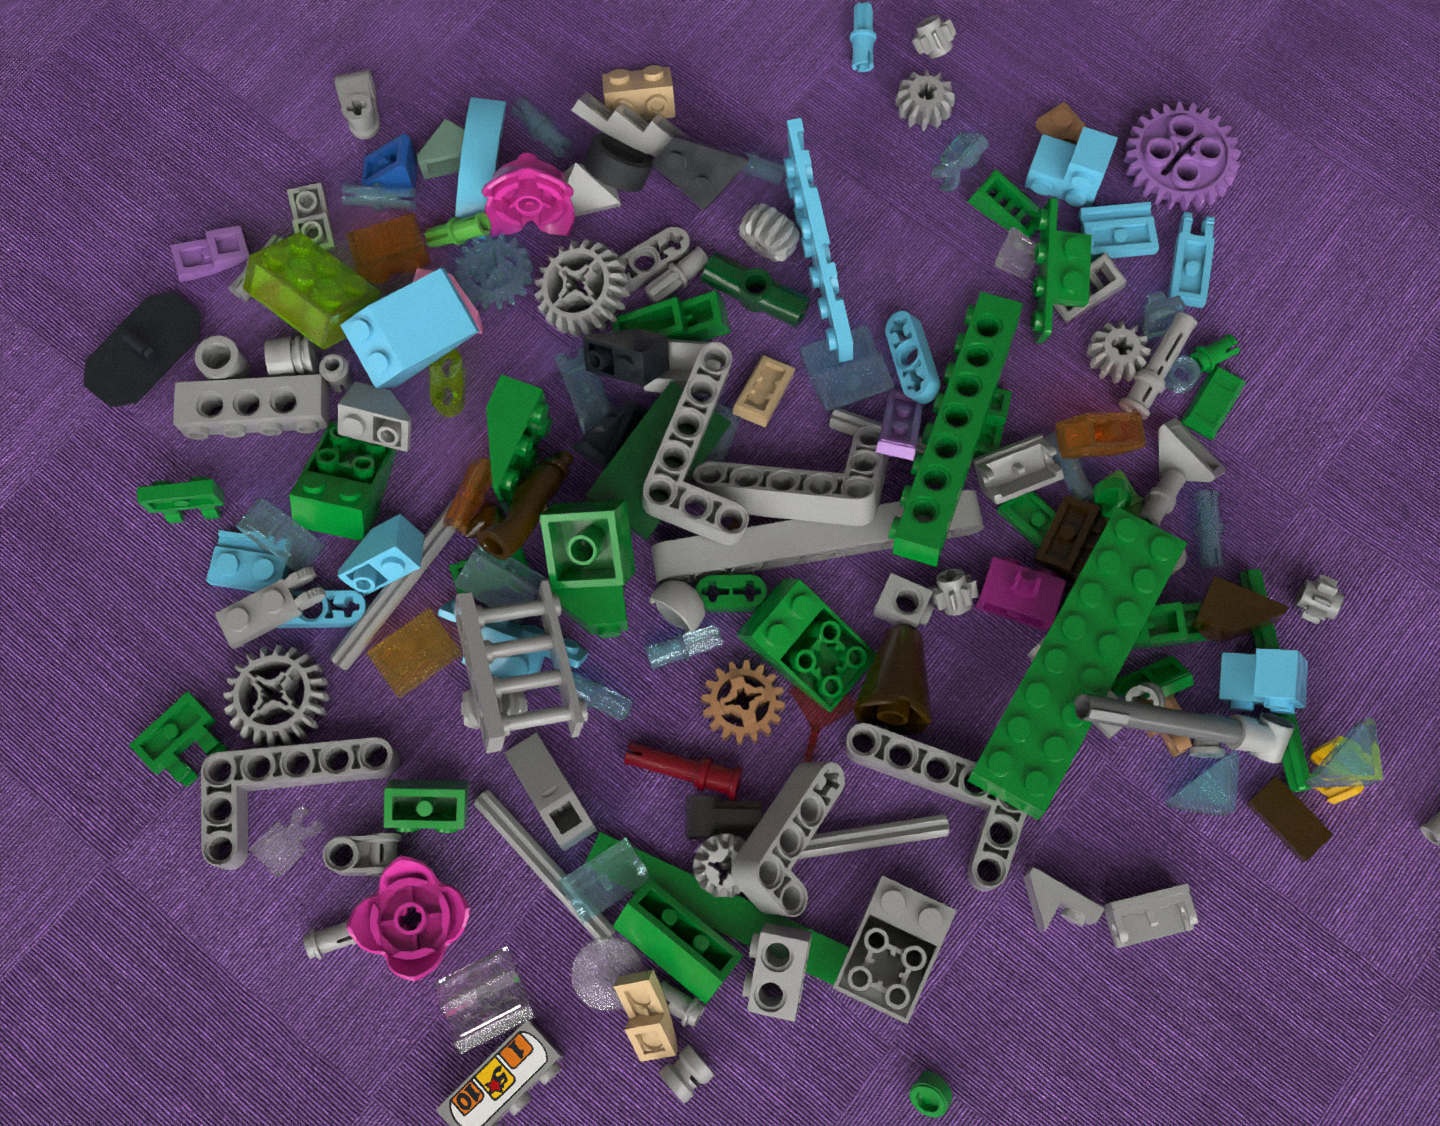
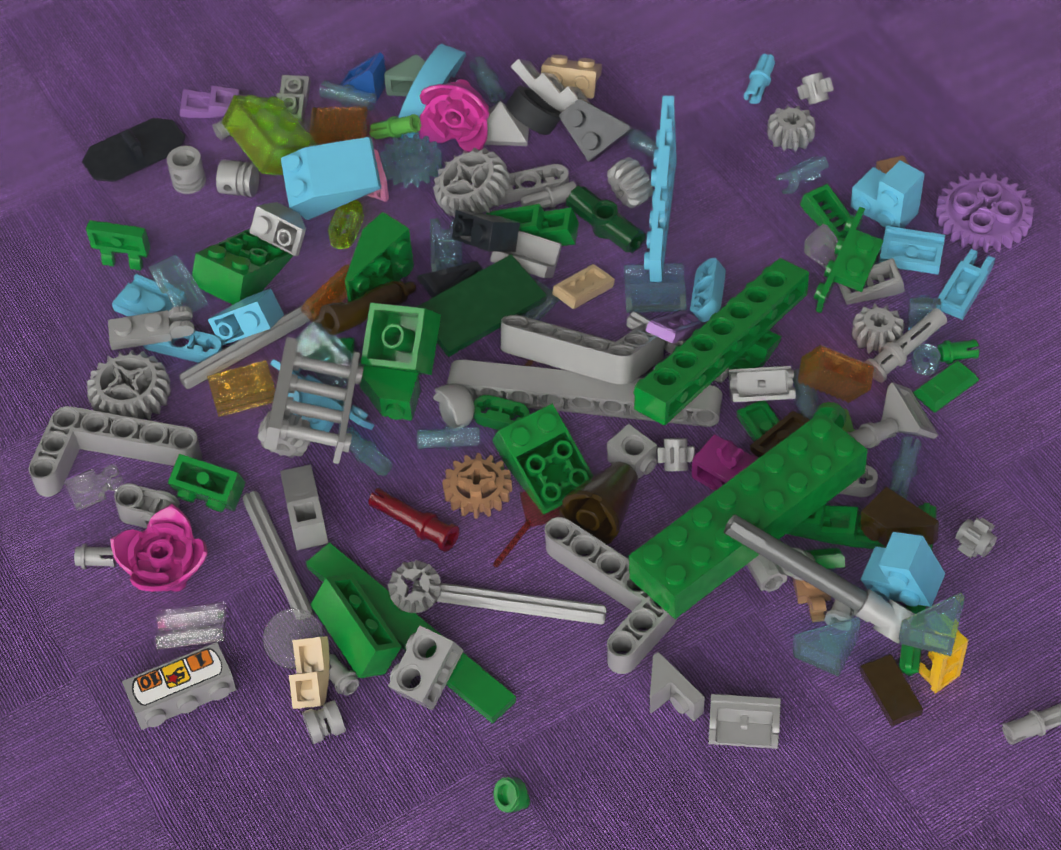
camera: 20 degrees right, 20 degrees down
green plate [129,691,229,787] -> none
light grey brick [173,374,330,440] -> none
light grey pin [319,354,353,393] -> none
light grey piece [334,69,380,139] -> none
clear light blue hinge [558,837,650,924] -> none
light grey beam [641,342,749,545] -> none
clear smoke piece [685,796,762,840] -> none
light grey beam [731,762,845,917] -> none
light grey slope [833,875,957,1024] -> none

